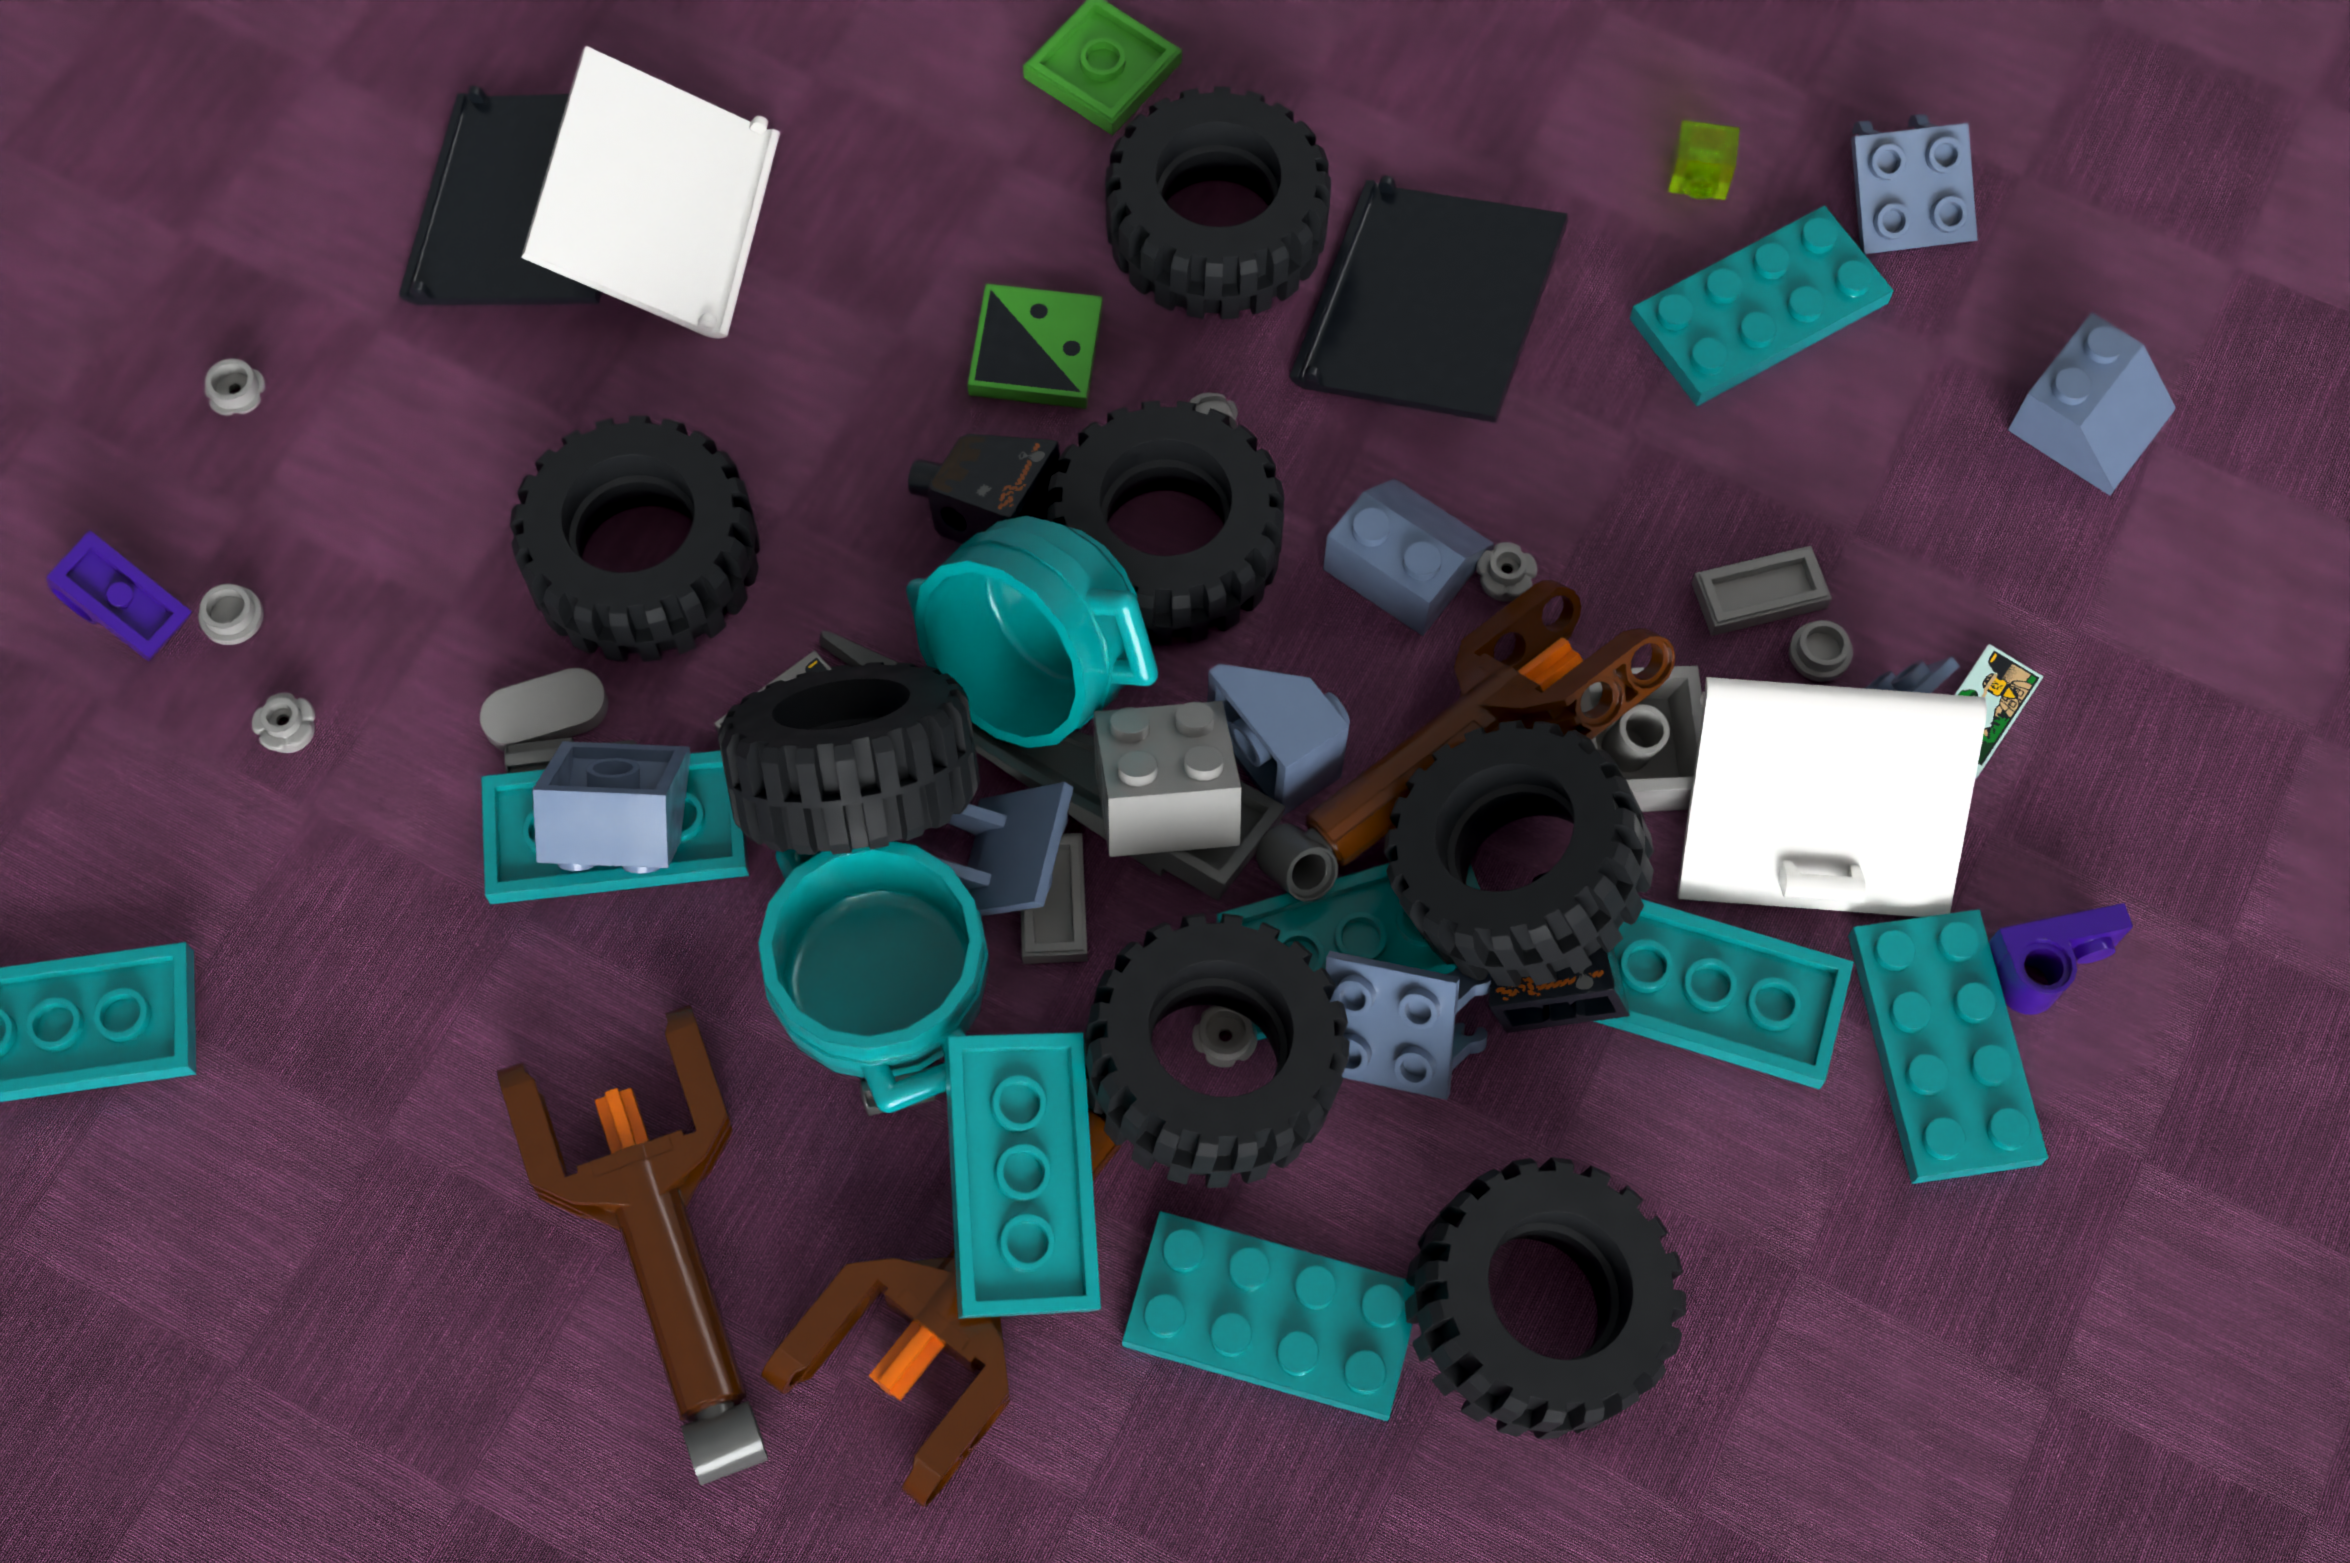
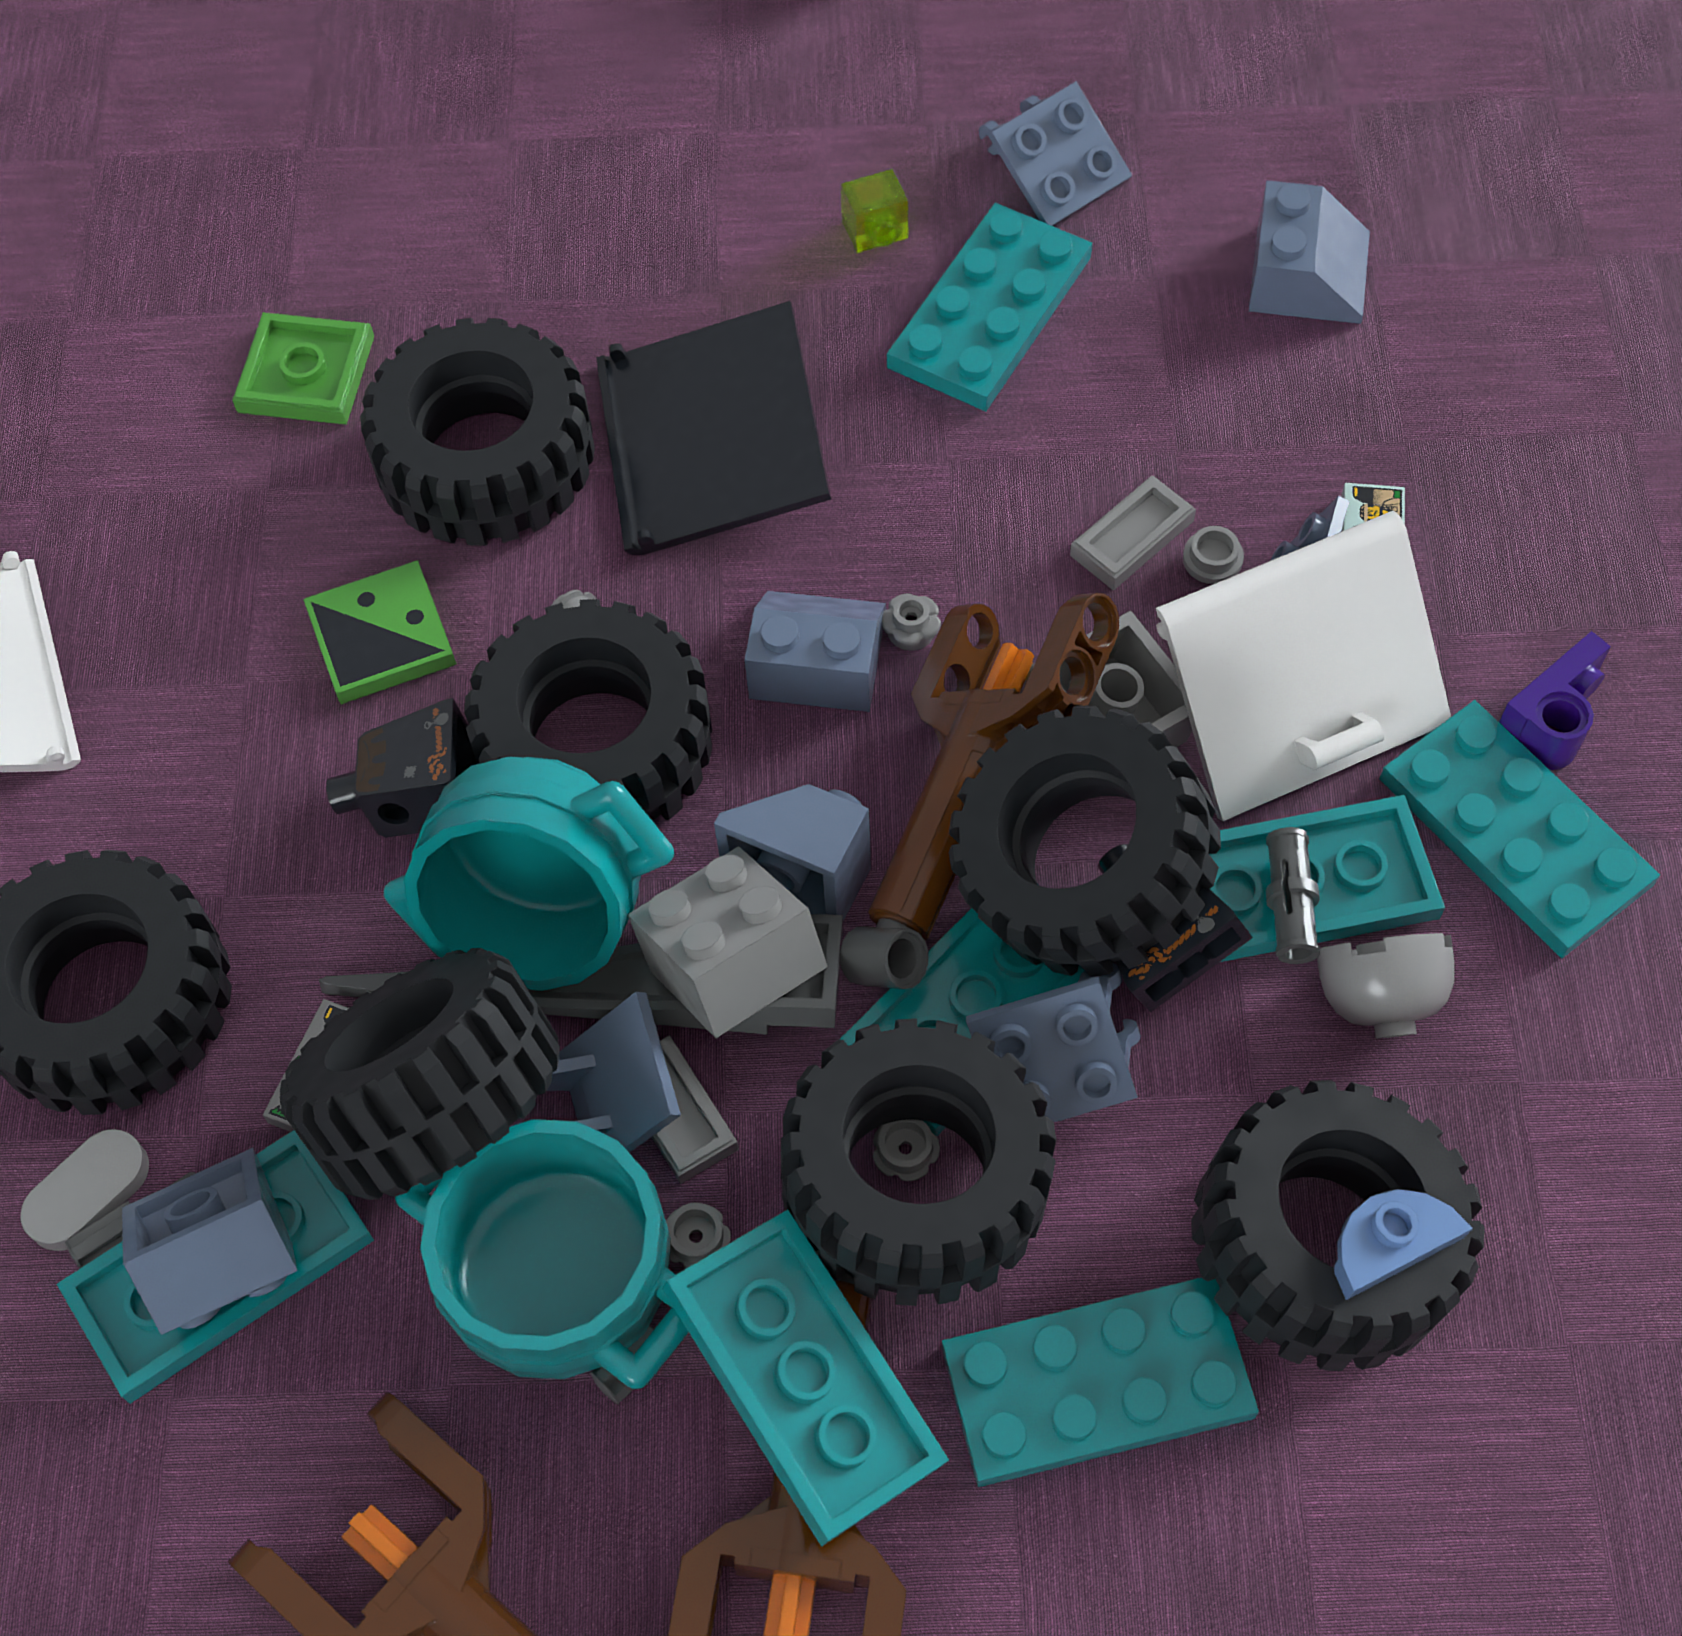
camera: 25 degrees left, 5 degrees down
none -> light grey plate [666,1203,731,1269]
none -> dark grey pin [1265,827,1320,964]
none -> light grey cylinder [1317,933,1455,1039]
none -> medium blue plate [1334,1189,1473,1300]

